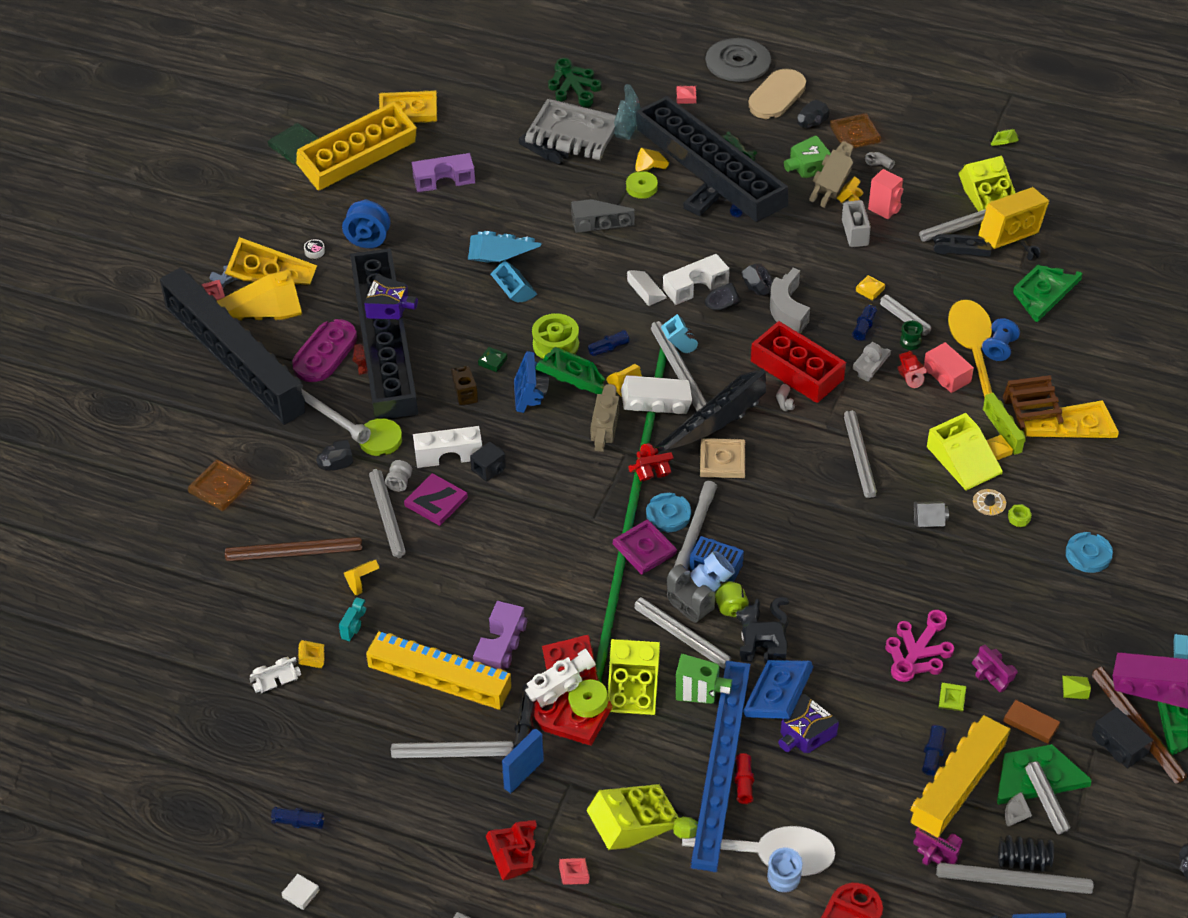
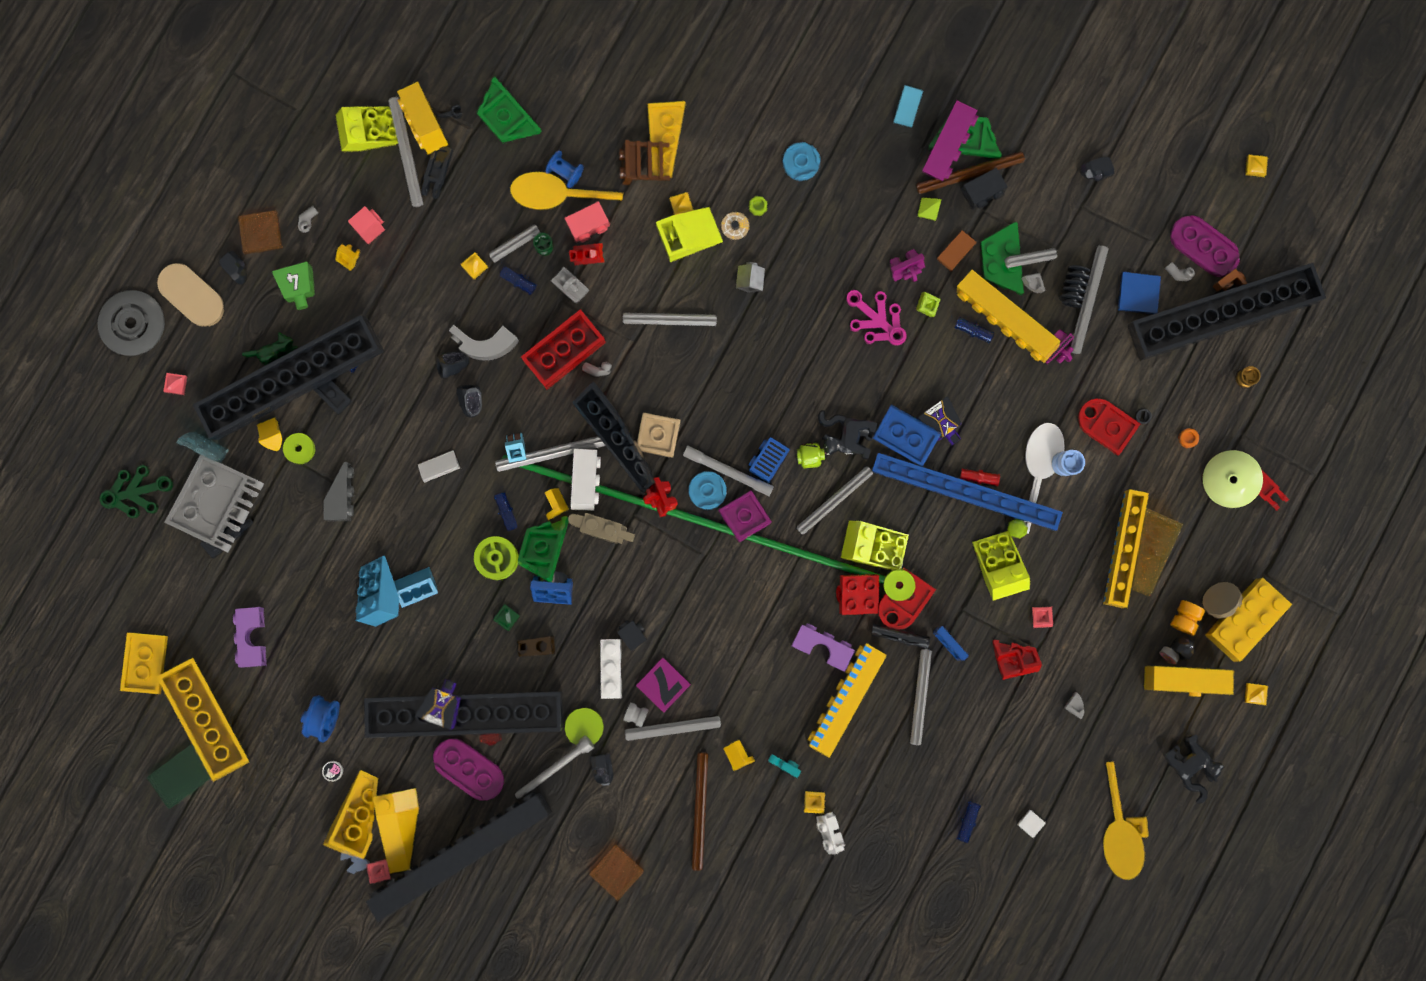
camera: 80 degrees left, 35 degrees up
white brick [525,648,596,707] -> none
white arch [663,254,729,305] -> none
dark grey piece [667,564,715,623] -> none
bright green torso [676,654,733,704] -> none
light blue wheel [691,551,735,592] -> none
dark tan hinge [809,141,853,207] -> none
light grey brick [842,200,871,247] -> none
lime plate [983,393,1025,455] -> none
lime slope [991,129,1019,146] -> none

